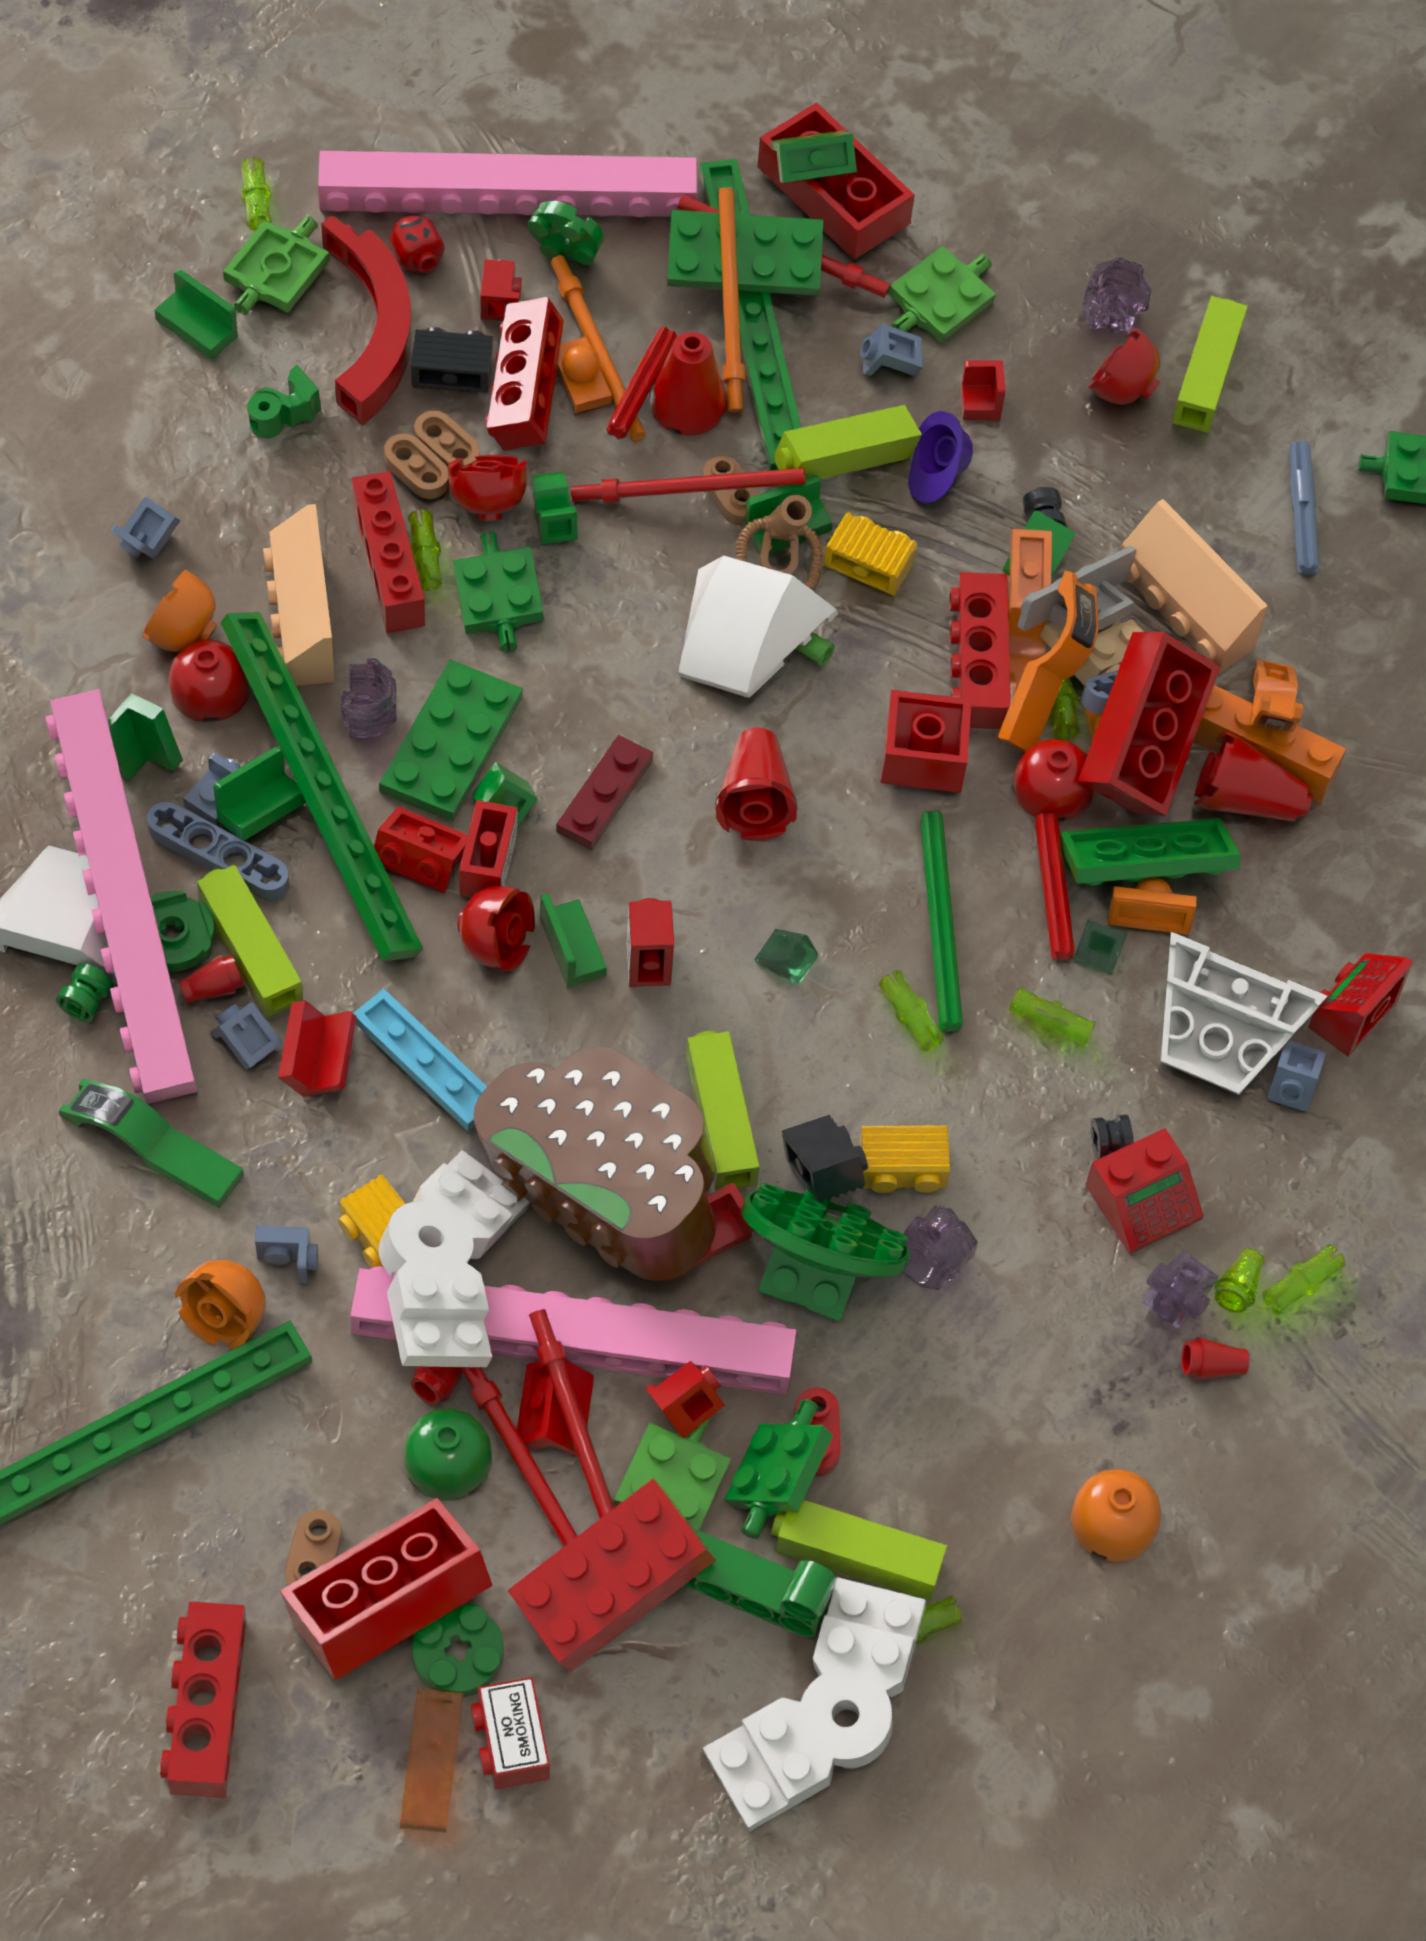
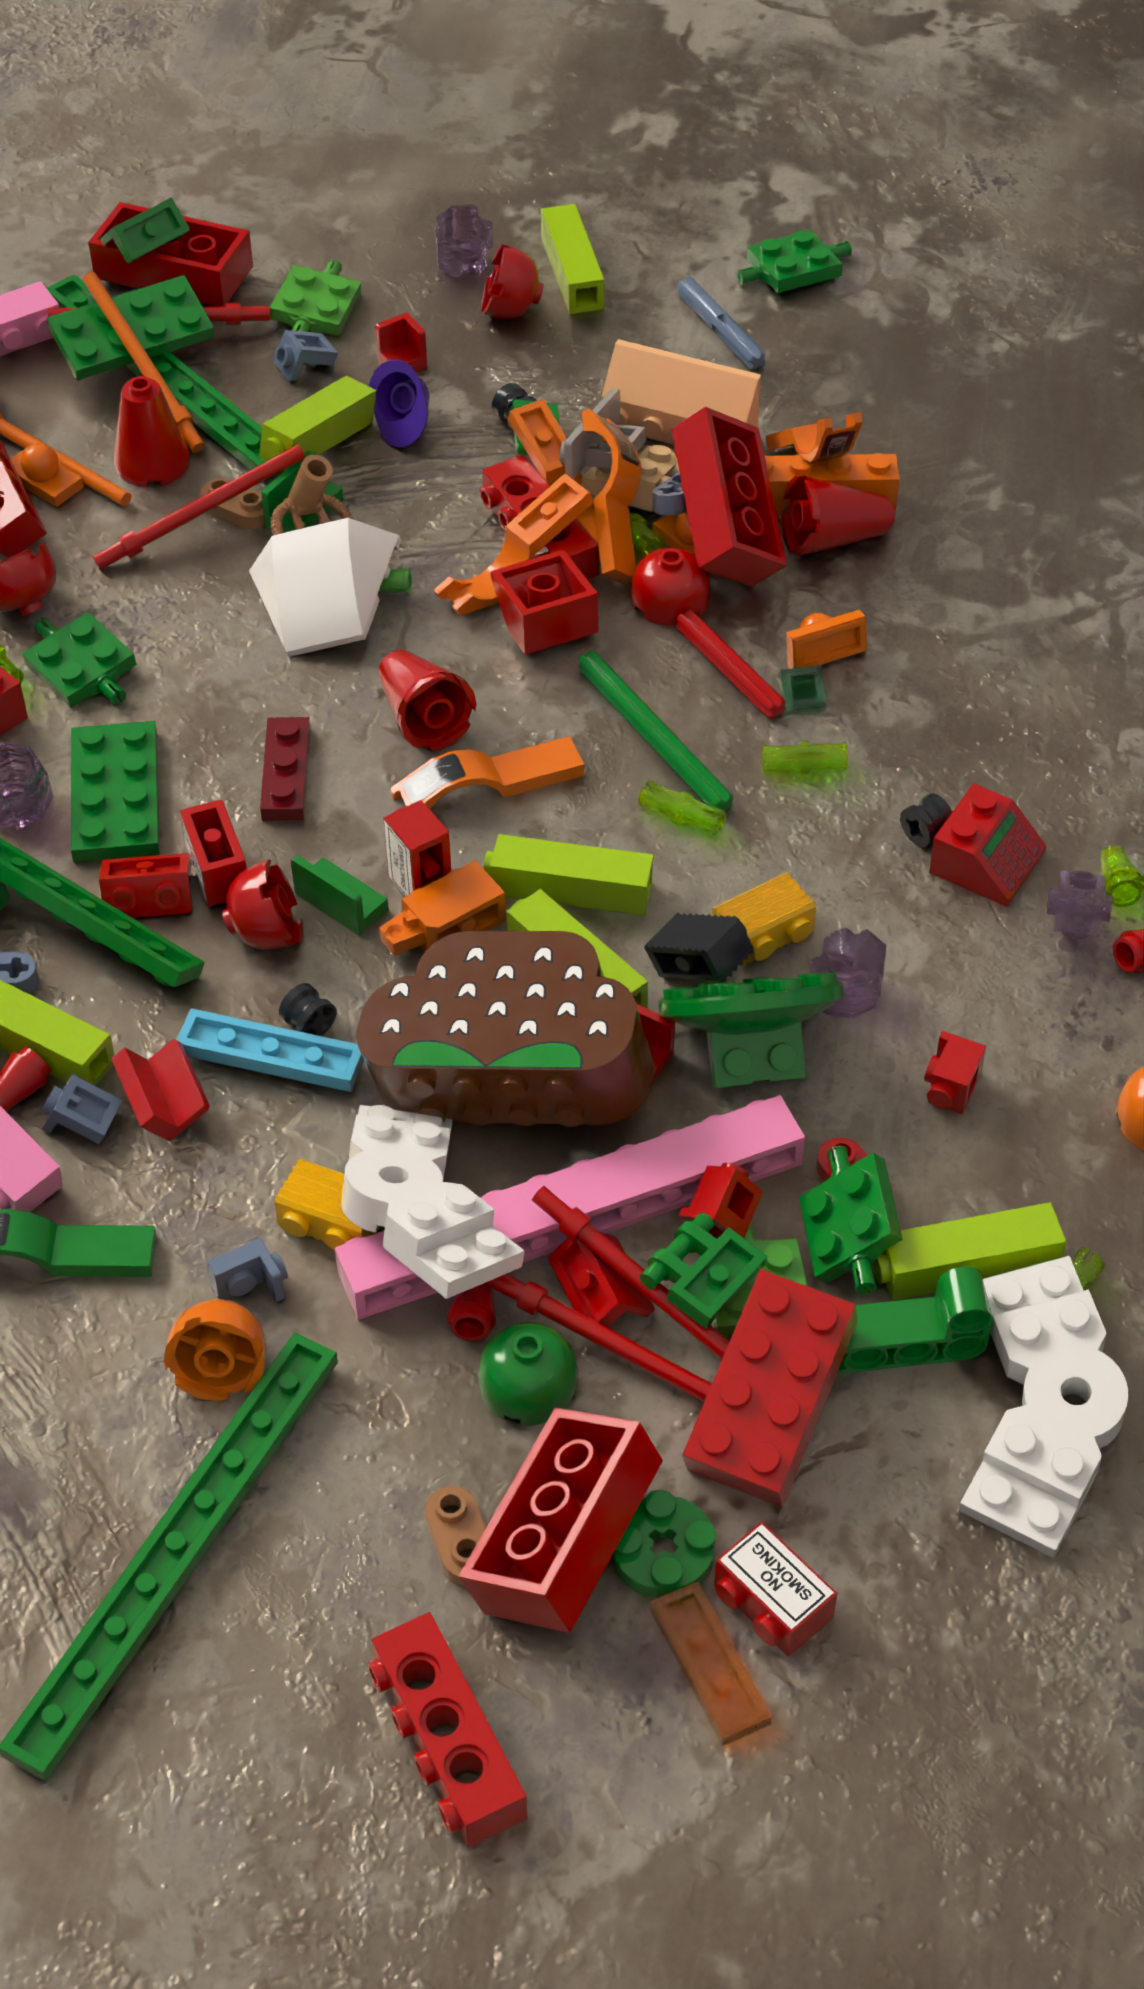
camera: 25 degrees left, 10 degrees down
green panel [472,761,538,827] -> none
green leg [531,472,578,545] -> none
red axle [606,326,677,439] -> none
clear green slope [754,929,818,984] -> none
yellow brick [823,512,917,596] -> none
green plate [1060,818,1240,886] -> none
white wedge [1161,932,1327,1095] -> none
sand blue bracket [1267,1040,1326,1111] -> none
red slope [1308,953,1413,1057] -> none
none -> black wheel [279,983,337,1036]
none -> orange hinge [379,860,506,956]
none -> orange piece [391,736,585,809]
none -> orange piece [433,473,594,616]
none -> lime brick [483,834,654,916]
none -> green plate [640,1213,768,1329]
none -> red brick [924,1031,986,1114]

